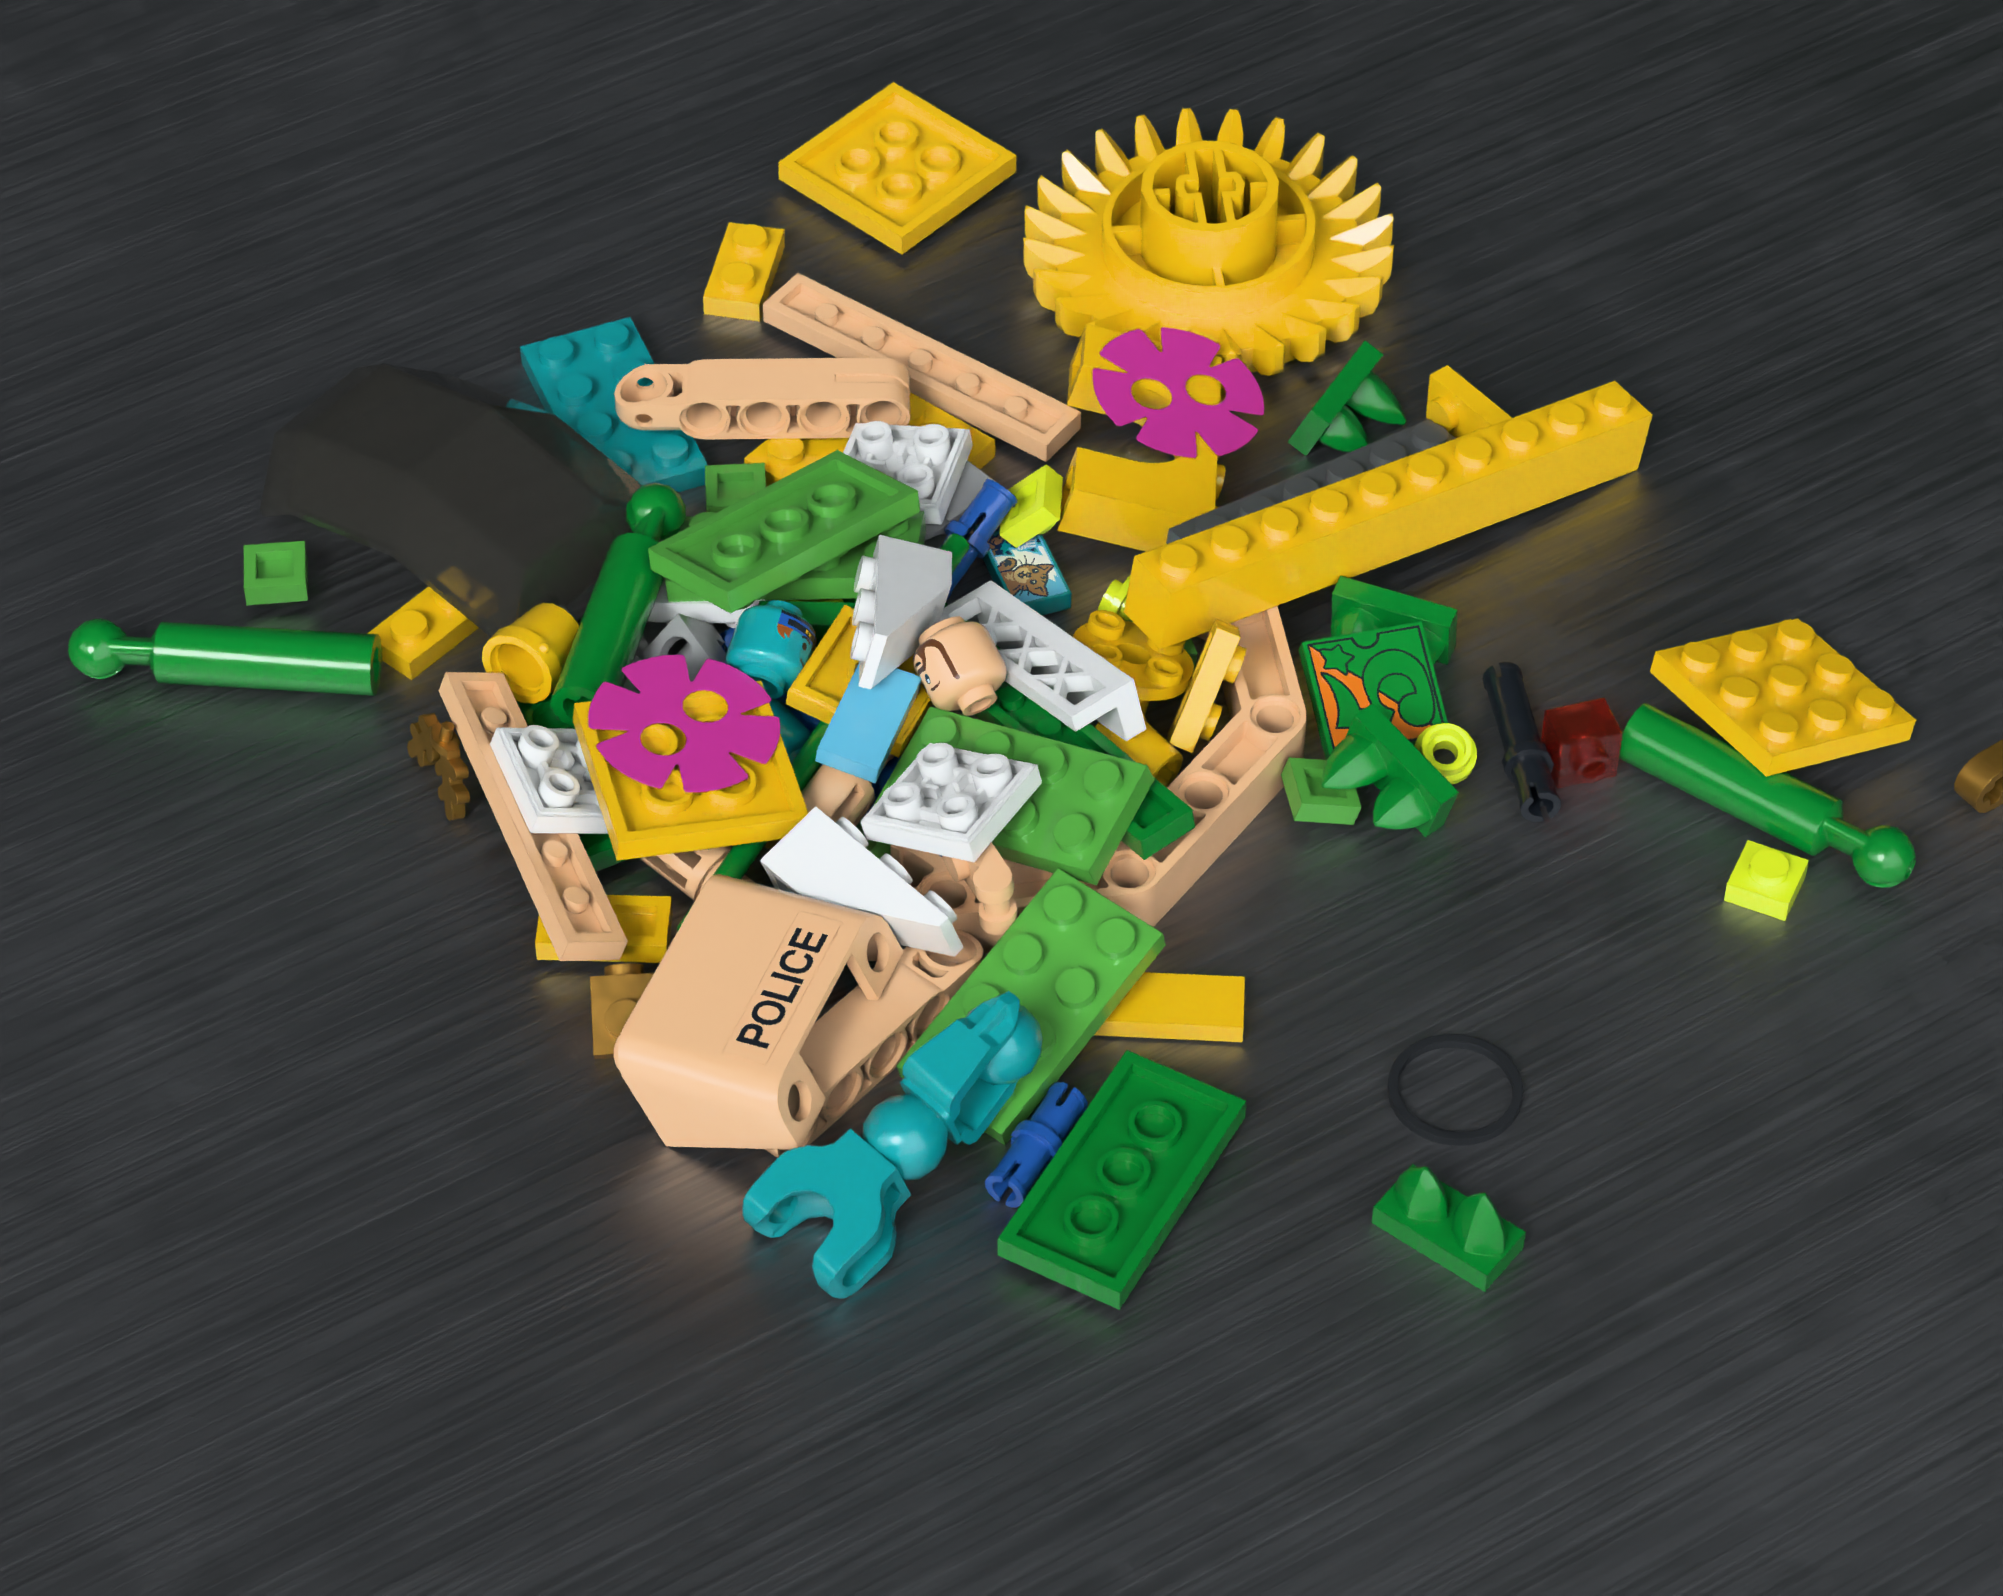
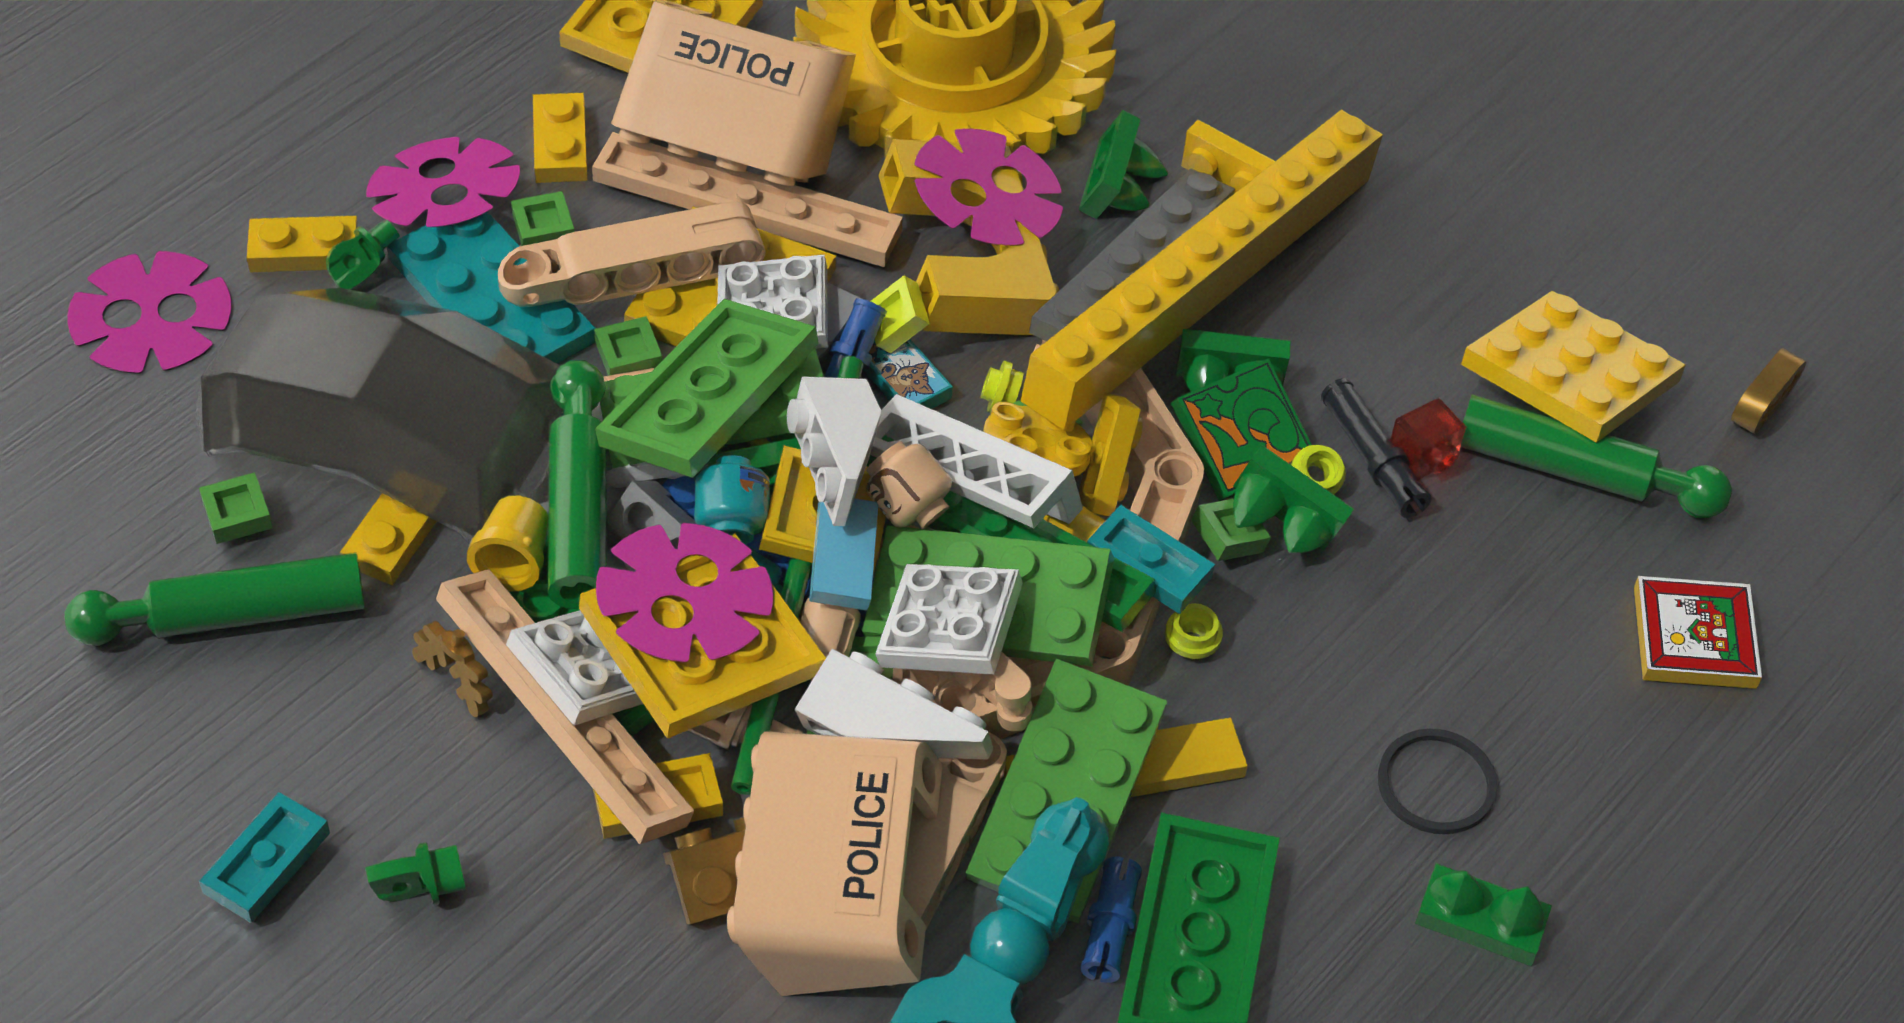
camera: 20 degrees left, 5 degrees up
neon yellow plate [1724,840,1809,921] -> none
none -> dark pink piece [67,251,231,373]
none -> teal plate [199,792,330,923]
none -> yellow plate [247,216,358,272]
none -> green piece [326,220,400,294]
none -> green piece [365,843,466,905]
none -> dark pink piece [366,137,520,227]
none -> bright green plate [511,191,575,246]
none -> light nougat windscreen [611,0,856,186]
none -> teal plate [1087,505,1215,614]
none -> neon yellow plate [1165,603,1223,659]
none -> tile [1634,576,1762,689]

